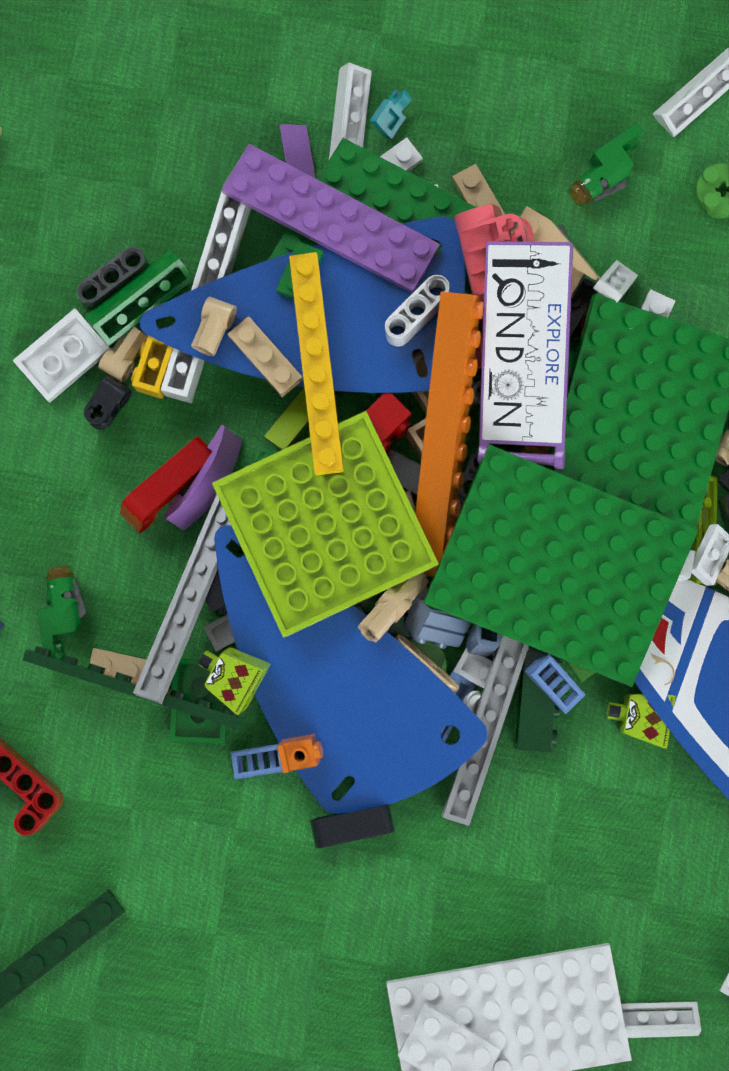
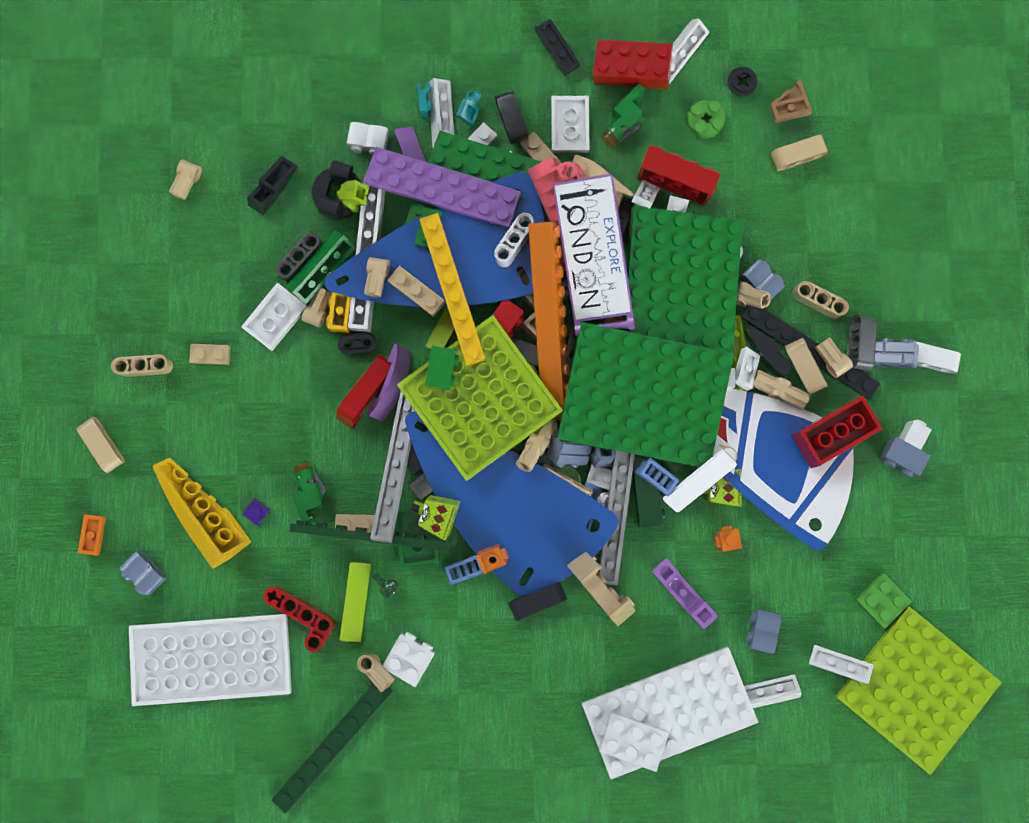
camera: 15 degrees left, 0 degrees up
black piece [84,375,132,430] -> none
none -> black slope [247,156,297,215]
none -> black piece [312,160,361,220]
none -> lime piece [337,180,369,212]
none -> black plate [338,332,377,354]
none -> lime slope [340,561,371,642]
none -> white brick [347,122,389,155]
none -> tan piece [357,654,395,692]
none -> clear green plate [372,572,398,598]
none -> white plate [383,632,435,687]
none -> teal plate [416,82,432,118]
none -> green brick [425,346,460,391]
none -> black beam [495,91,528,144]
none -> black plate [535,19,580,76]
none -> white plate [551,96,589,153]
none -> tan wedge [567,552,635,627]
none -> red brick [593,39,673,89]
none -> red brick [637,146,721,206]
none -> medium lavender slope [652,558,718,629]
none -> white slope [662,450,737,512]
none -> orange brick [714,526,742,552]
none -> sand blue brick [745,609,782,654]

